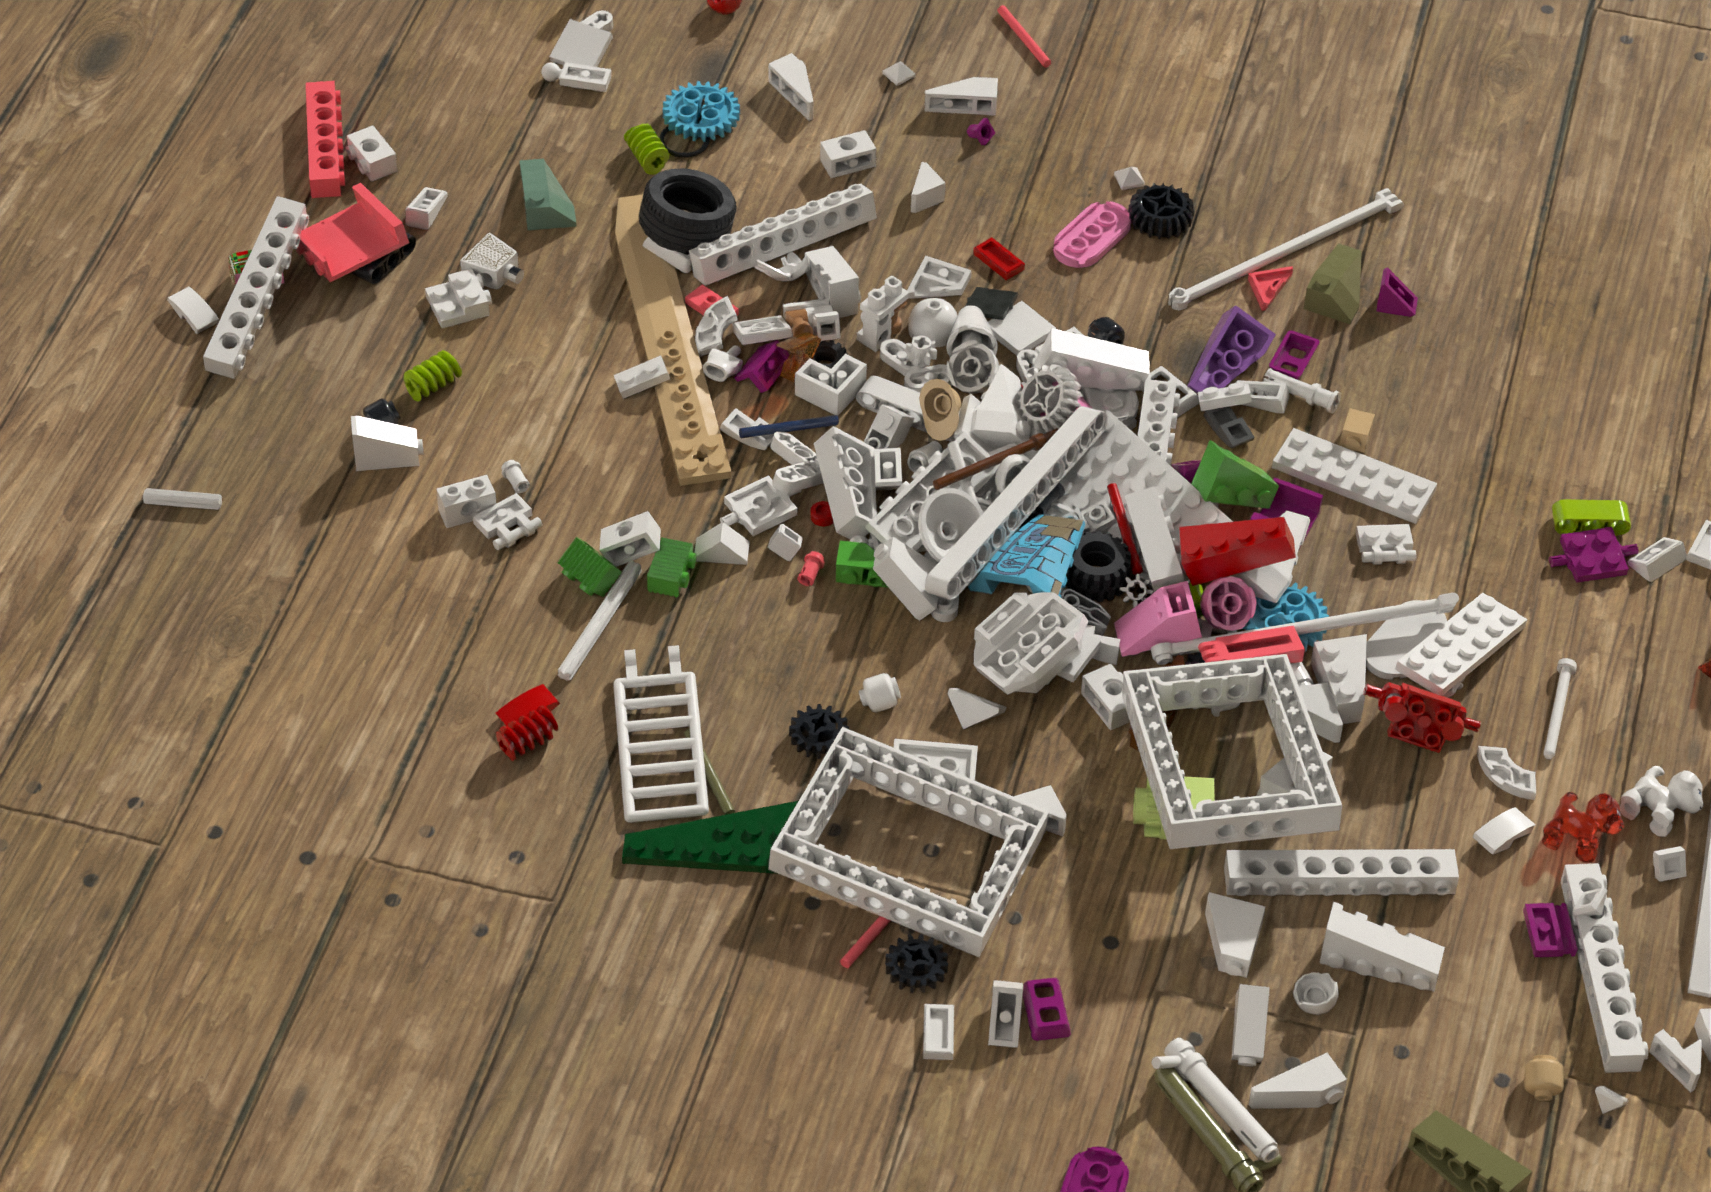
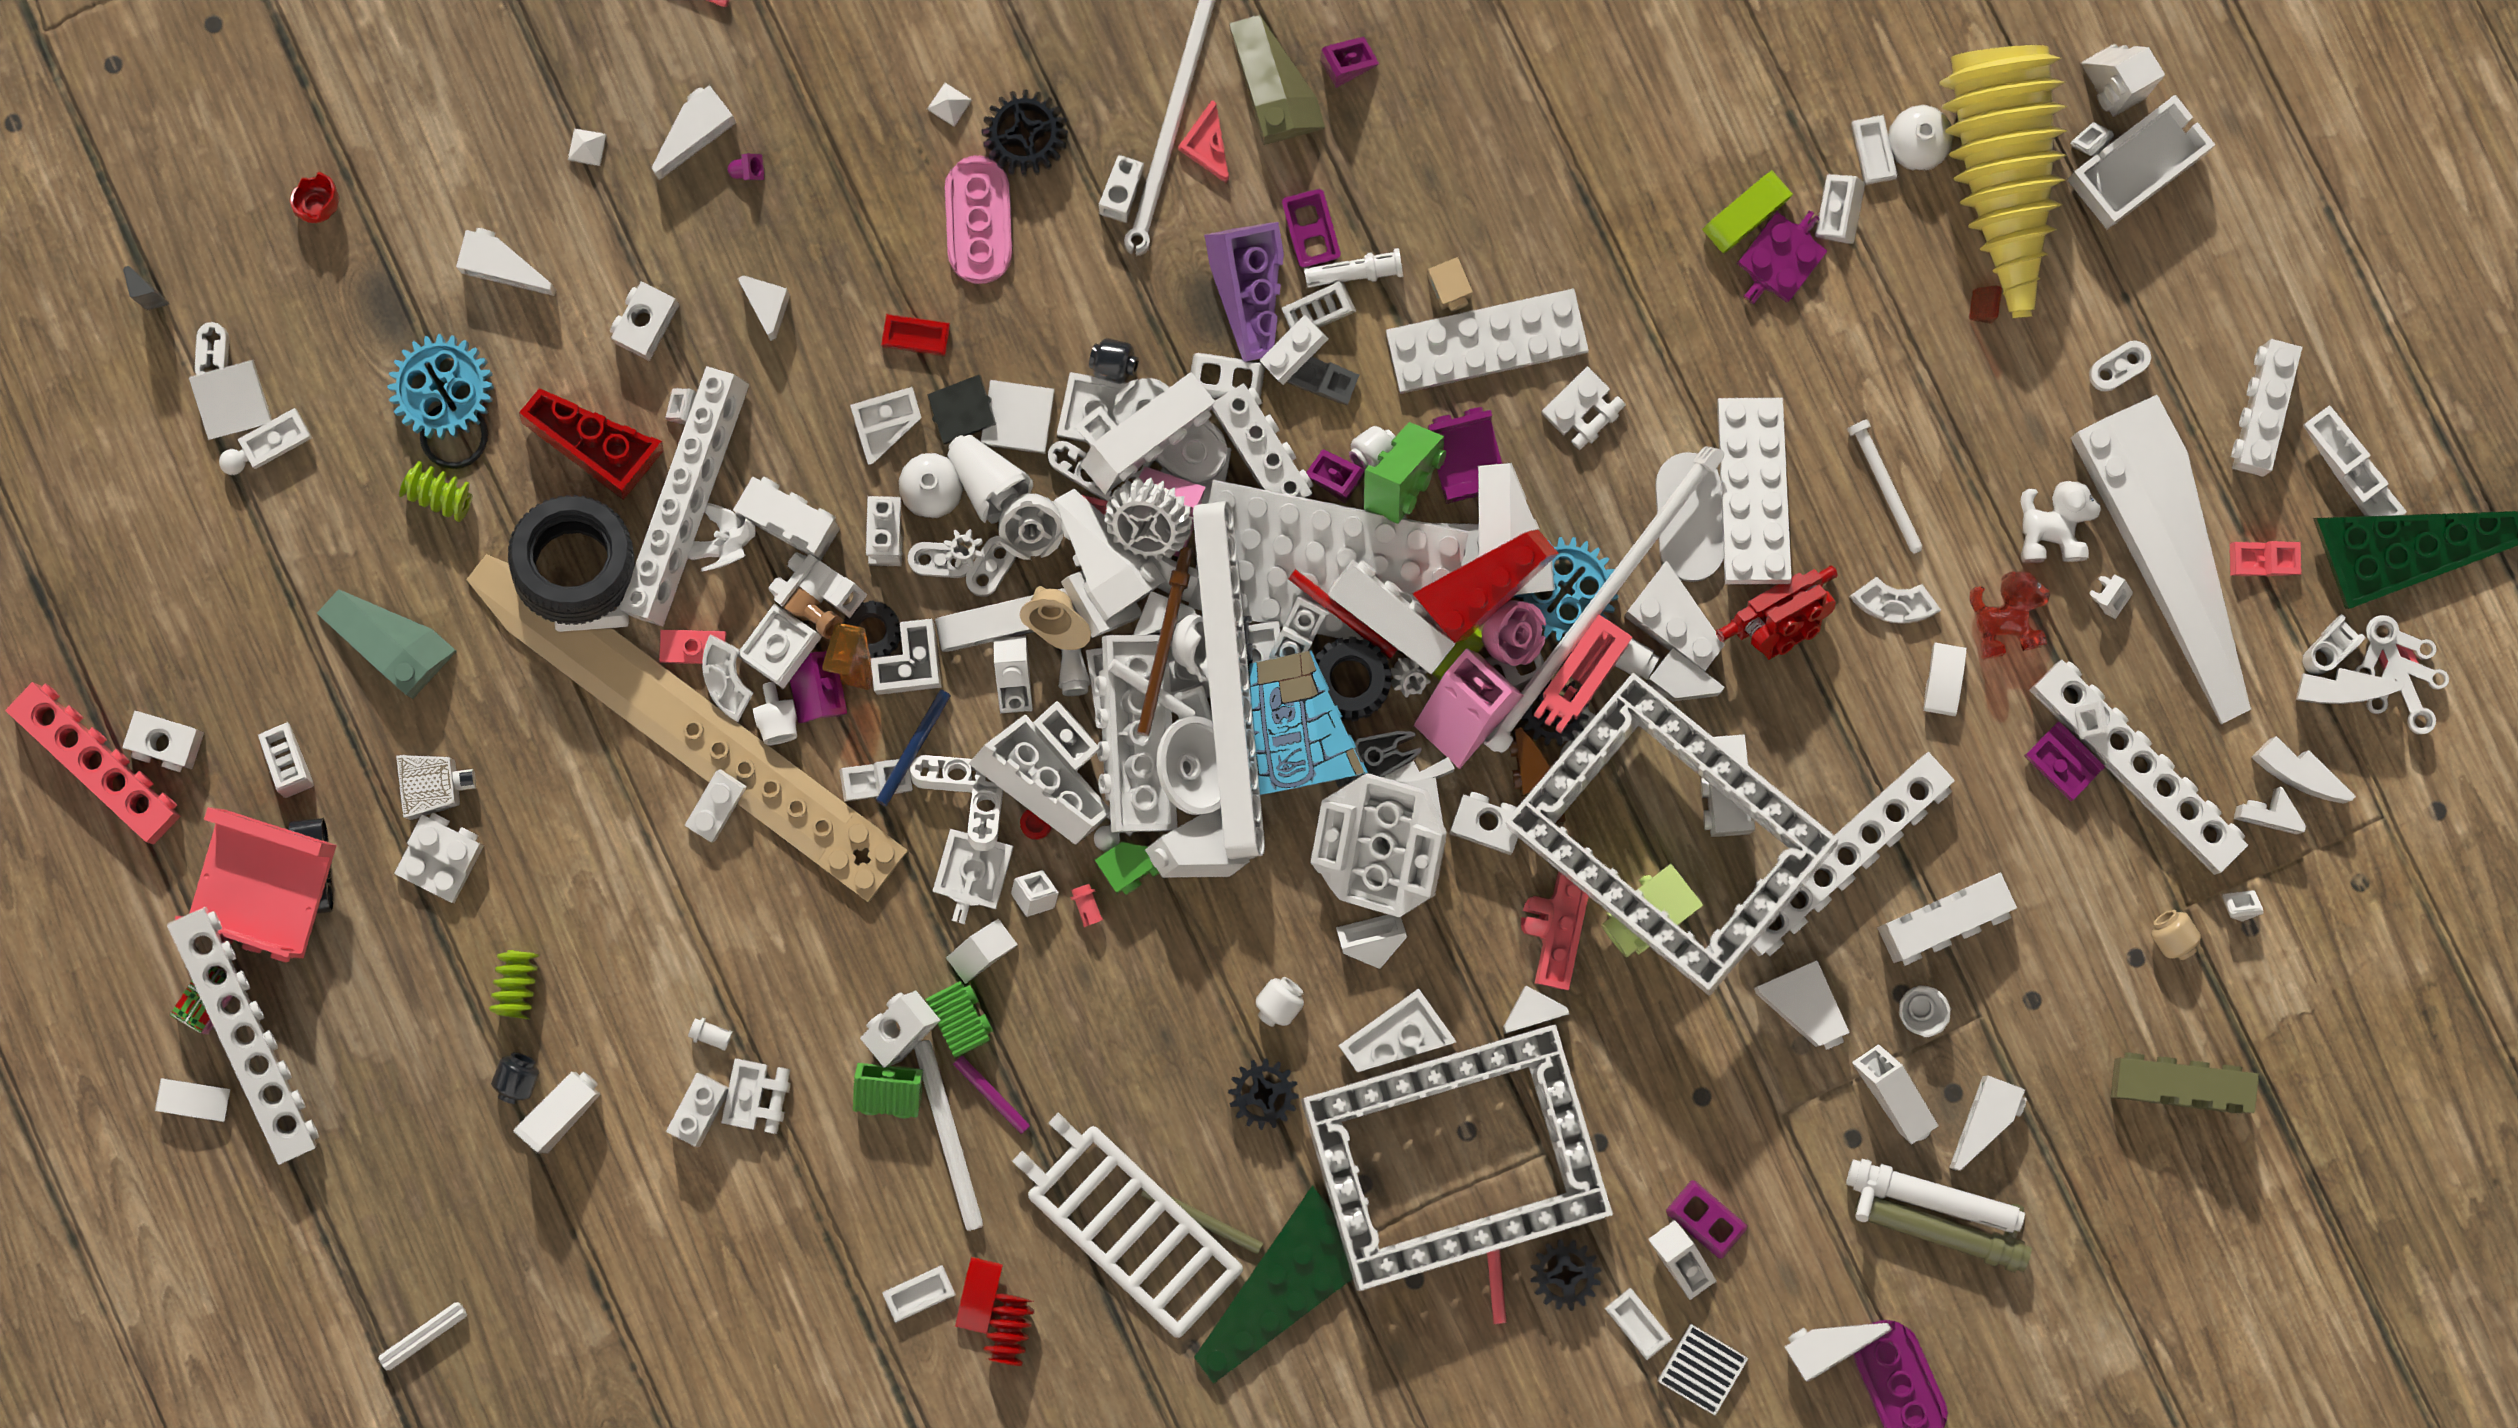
camera: 40 degrees left, 35 degrees up
none -> red wedge [519,388,664,500]
none -> white tile [882,1265,956,1323]
none -> magenta bar [953,1055,1031,1135]
none -> white leg [1099,155,1144,223]
none -> coral plate [1521,871,1588,990]
none -> tile [1657,1324,1748,1415]
none -> white slope [1785,1323,1892,1382]

